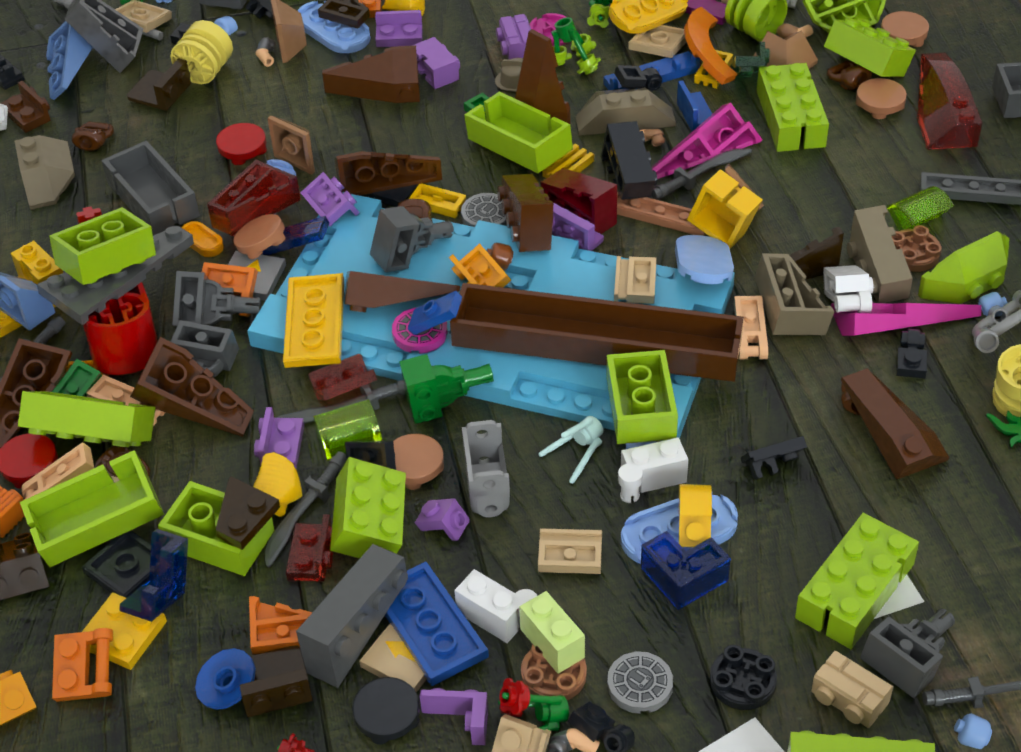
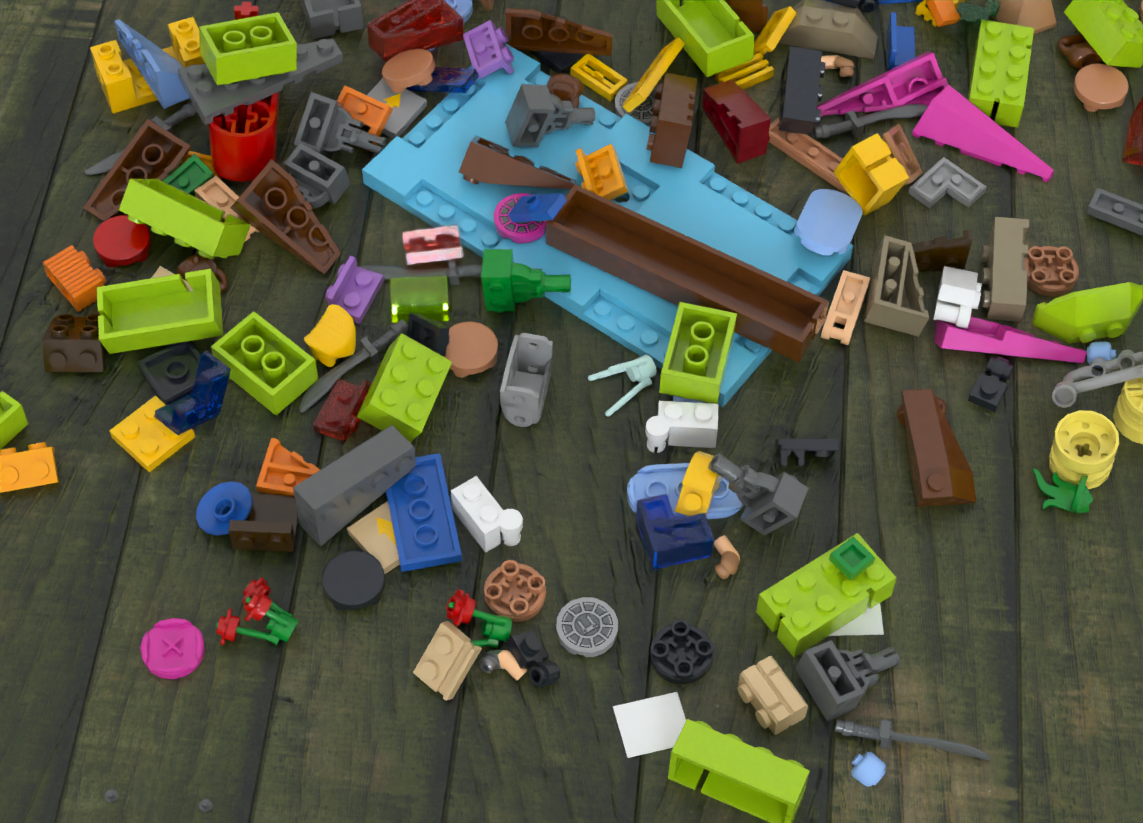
camera: 15 degrees right, 10 degrees up
light nougat plate [21,442,94,500] -> none
orange plate [52,628,113,702] -> none
light orange tile [181,221,224,257] -> none
dark brown wing [216,476,280,550] -> none
yellow plate [283,273,344,368] -> none
medium lavender bracket [414,498,470,541] -> none
medium lavender bracket [420,688,489,745] -> none
dark orange piece [486,243,513,271] -> none
yellowish green brick [519,591,585,674] -> none
tan plate [538,529,602,574] -> none
medium lavender bracket [552,203,604,251] -> none
tan plate [614,256,656,304] -> none
clear neon green brick [886,186,954,231] -> none
none -> yellow tile [622,37,685,113]
none -> dark grey brick [708,453,809,535]
none -> medium nougat arm [714,535,740,579]
none -> yellow tile [754,6,797,54]
none -> green plate [829,536,875,581]
none -> light grey tile [908,157,987,208]
none -> dark pink wedge [912,85,1054,182]

